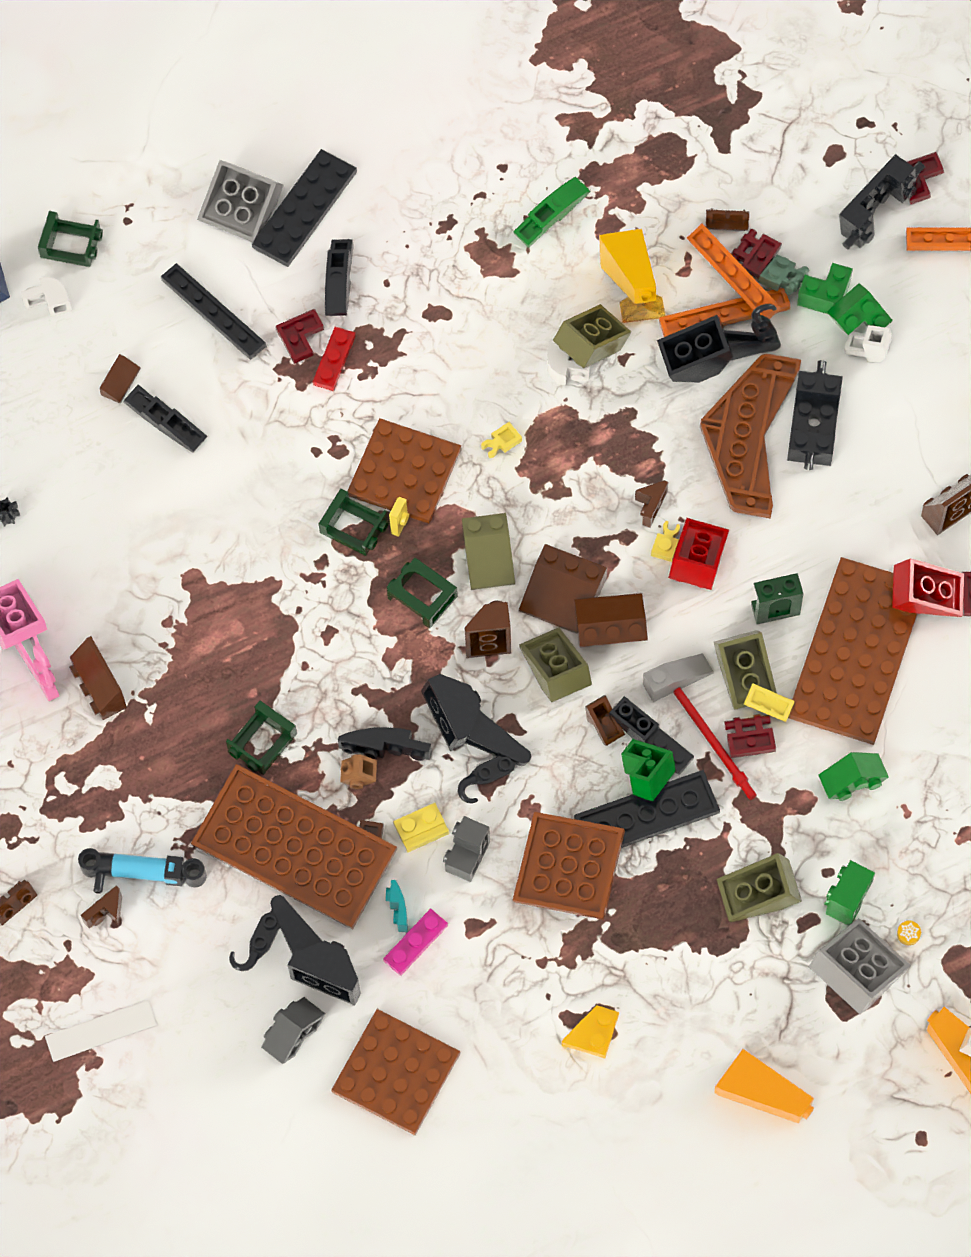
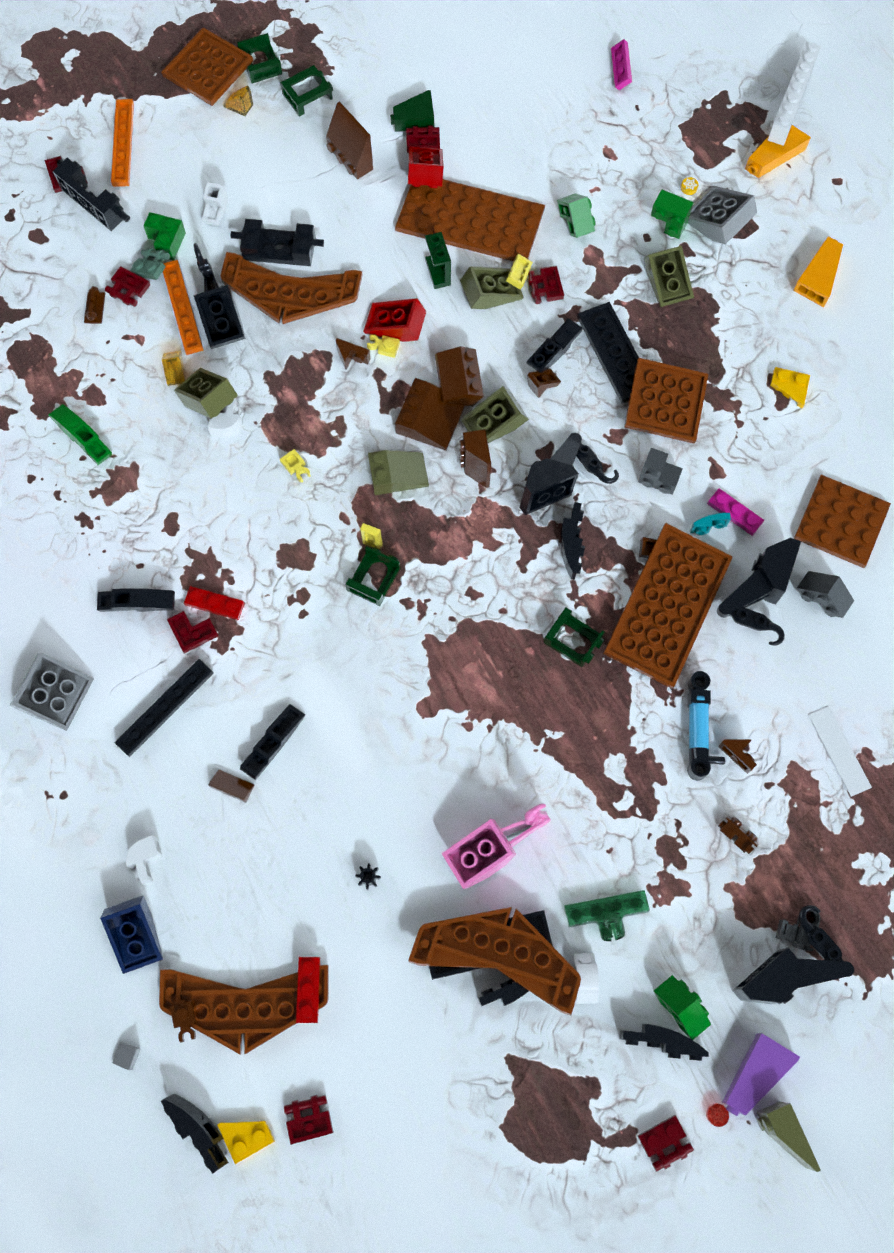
camera: 95 degrees left, 5 degrees up
dark green panel [38,211,103,267] -> none
reddish brown slope [69,636,127,720] -> none
black plate [252,149,357,267] -> none
medium nougat brick [340,754,377,789] -> none
dark orange plate [347,418,462,524] -> none
dark green panel [387,558,458,629] -> none
light yellow plate [393,803,449,853] -> none
yellow slope [599,229,656,304] -> none
green brick [621,739,676,801] -> none
light grey slope [643,653,713,702] -> none
red bar [673,687,757,800] -> none
orange plate [687,223,781,319] -> none
green brick [827,283,893,335] -> none

